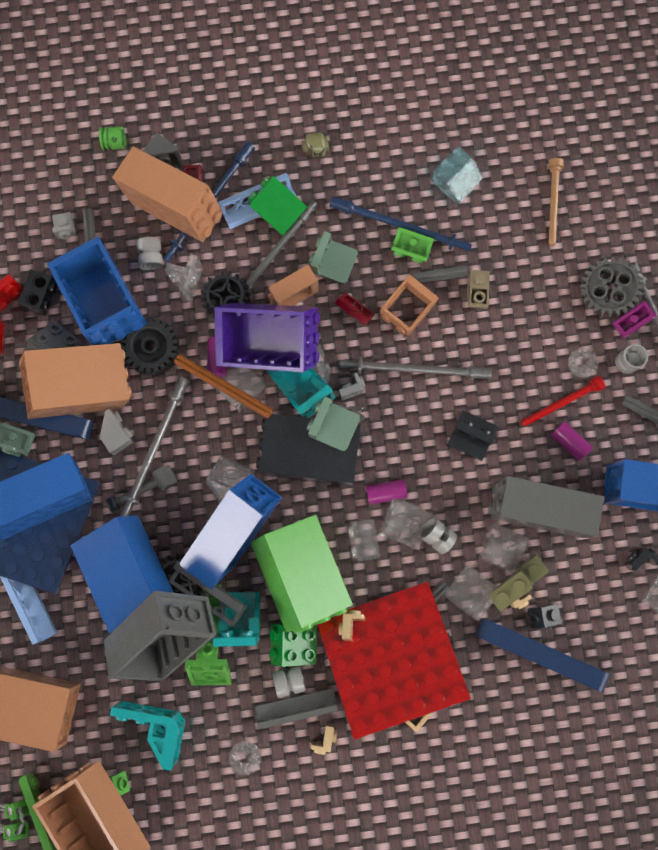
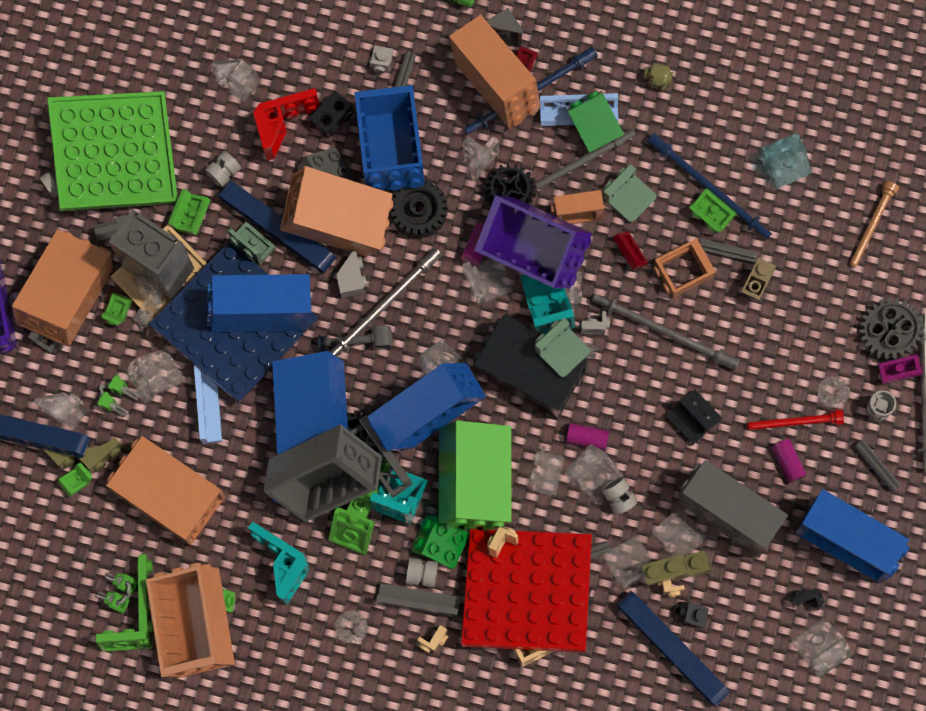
camera: 25 degrees right, 5 degrees down
light grey wheel [136,237,163,270] -> none
dark orange axle [174,354,273,418] -> none

